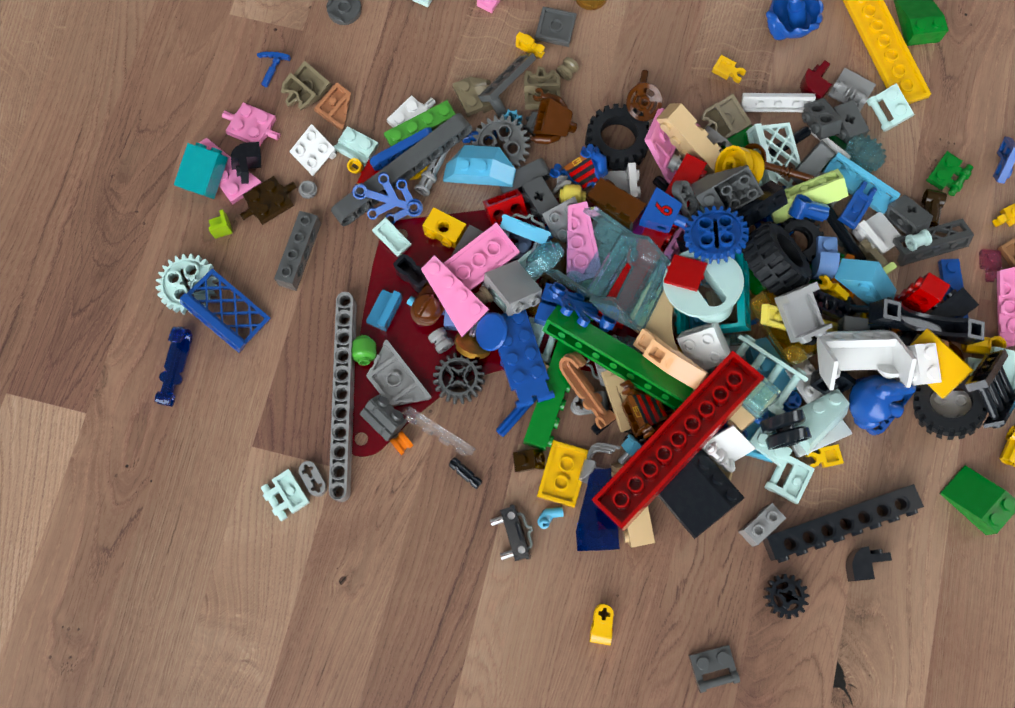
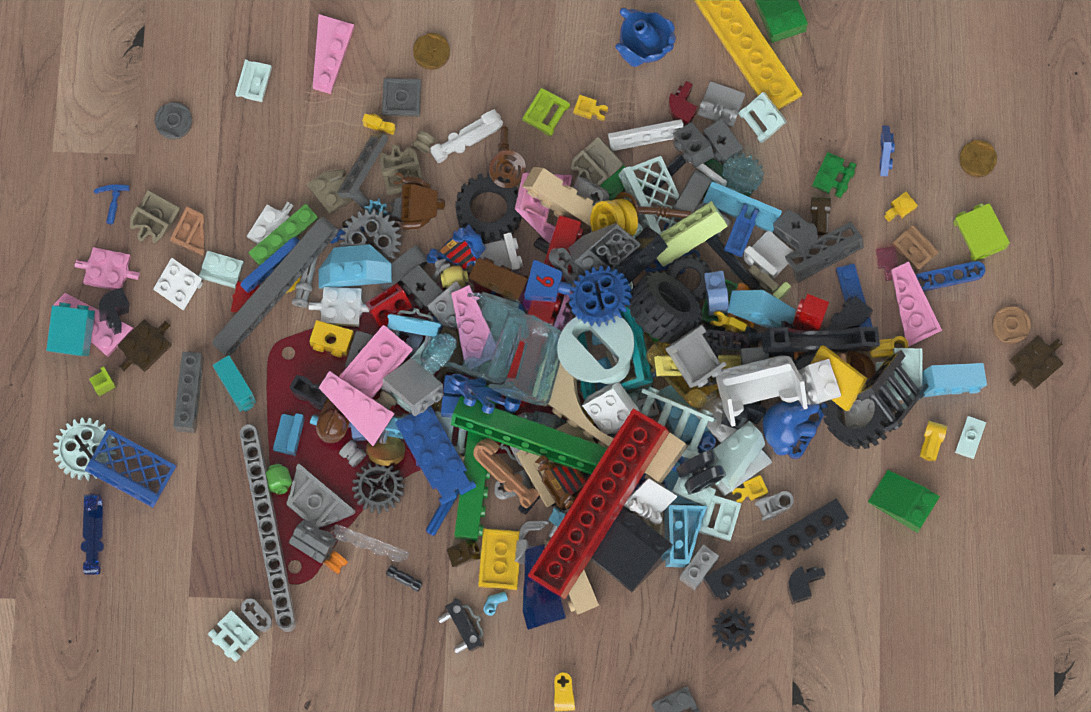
camera: 10 degrees left, 0 degrees up
light grey plate [299,180,317,199] -> none
yellow hinge [347,158,363,174] -> none
plant [352,172,423,224] -> none
light aqua plate [372,217,411,257] -> none
blue piece [476,312,507,351] -> none
light nougat slope [633,328,709,390] -> none
red piece [664,254,708,292] -> none
light grey plate [667,154,683,172] -> none
clear light blue brick [741,378,782,419] -> none
blue piece [788,194,830,222] -> none
light aqua bush [905,229,932,251] -> none
none -> teal brick [213,355,256,412]
none -> white plate [309,287,369,327]
none -> white piece [430,109,503,164]
none -> lime plate [522,88,570,137]
none -> medium azure wedge [664,505,707,567]
none -> light grey piece [755,491,794,521]

